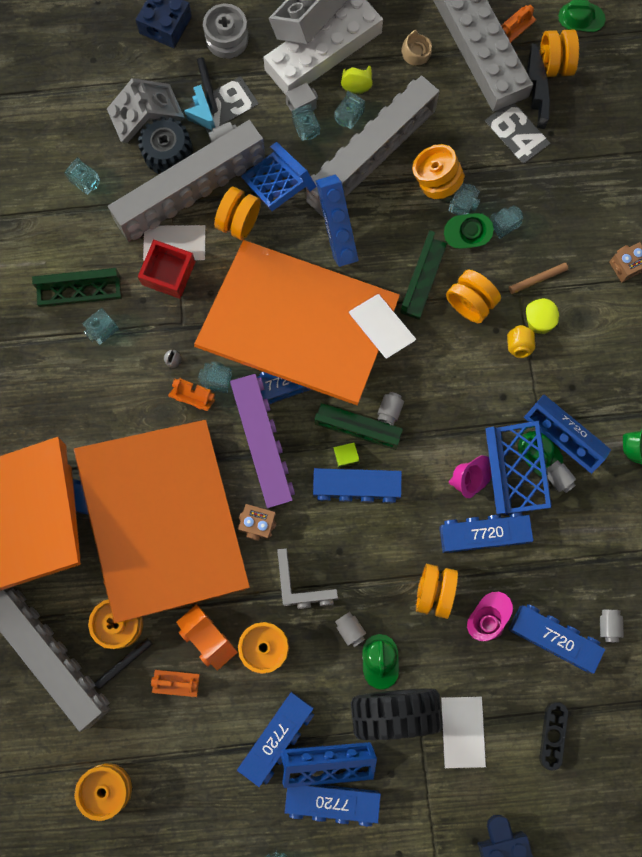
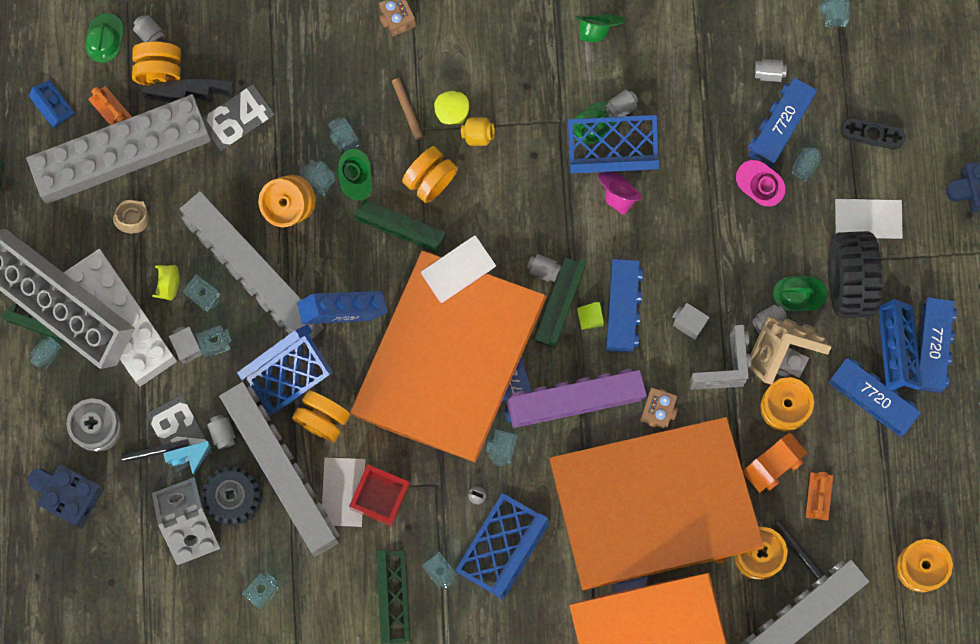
camera: 85 degrees left, 0 degrees up
orange hinge [168,378,215,411] -> none
light orange wheel [416,564,458,619] -> none
blue brick [439,512,533,553] -> none
blue brick [524,394,611,474] -> none
none -> light grey brick [133,15,165,42]
none -> blue fence [455,493,551,601]
none -> light grey brick [672,303,709,340]
none -> tan bracket [749,316,832,384]
none -> light grey brick [777,348,809,379]
none -> clear light blue brick [792,147,822,181]

